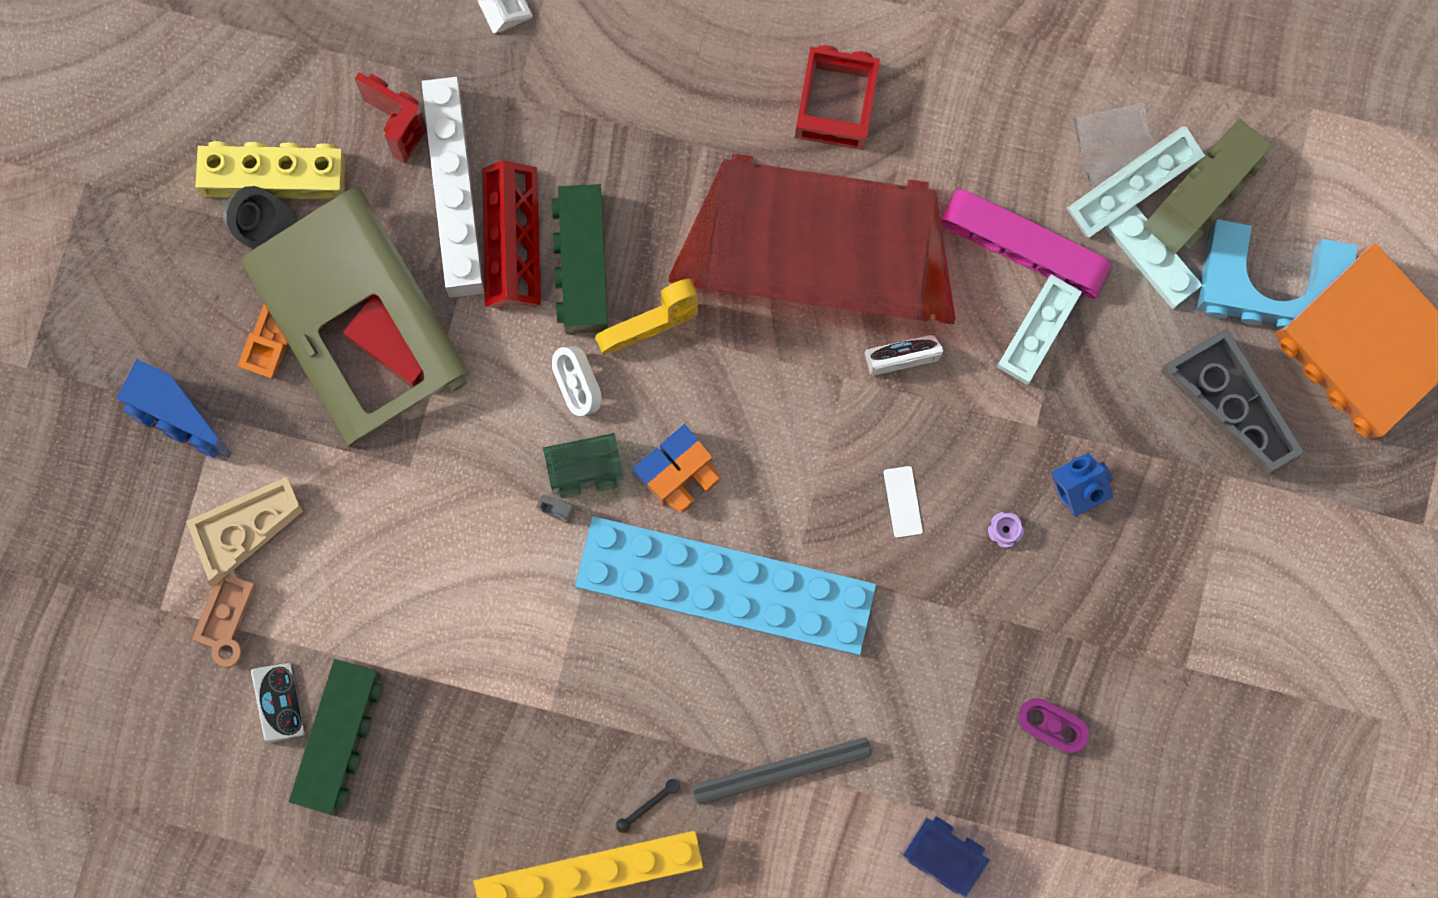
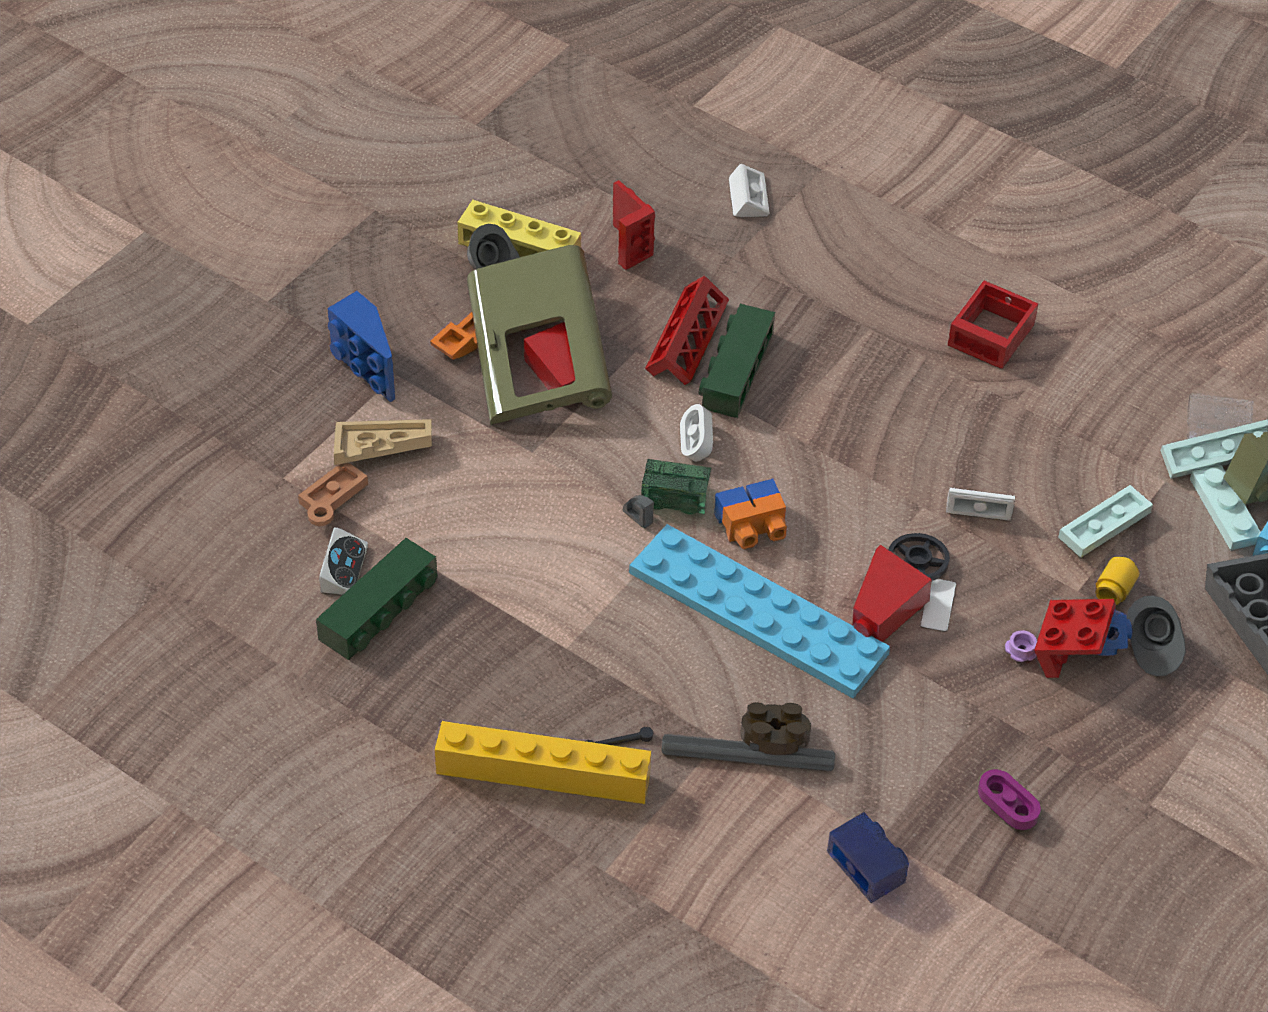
camera: 25 degrees right, 30 degrees down
white brick [422,77,484,298] -> none
yellow beam [595,279,698,355] -> none
clear red windscreen [668,153,955,324] -> none
dark pink beam [940,189,1113,298] -> none
none -> dark brown plate [740,702,811,755]
none -> red slope [852,545,932,642]
none -> black wheel [888,533,950,581]
none -> red bracket [1034,599,1116,678]
none -> yellow brick [1095,557,1140,605]
none -> dark grey piece [1127,595,1186,676]

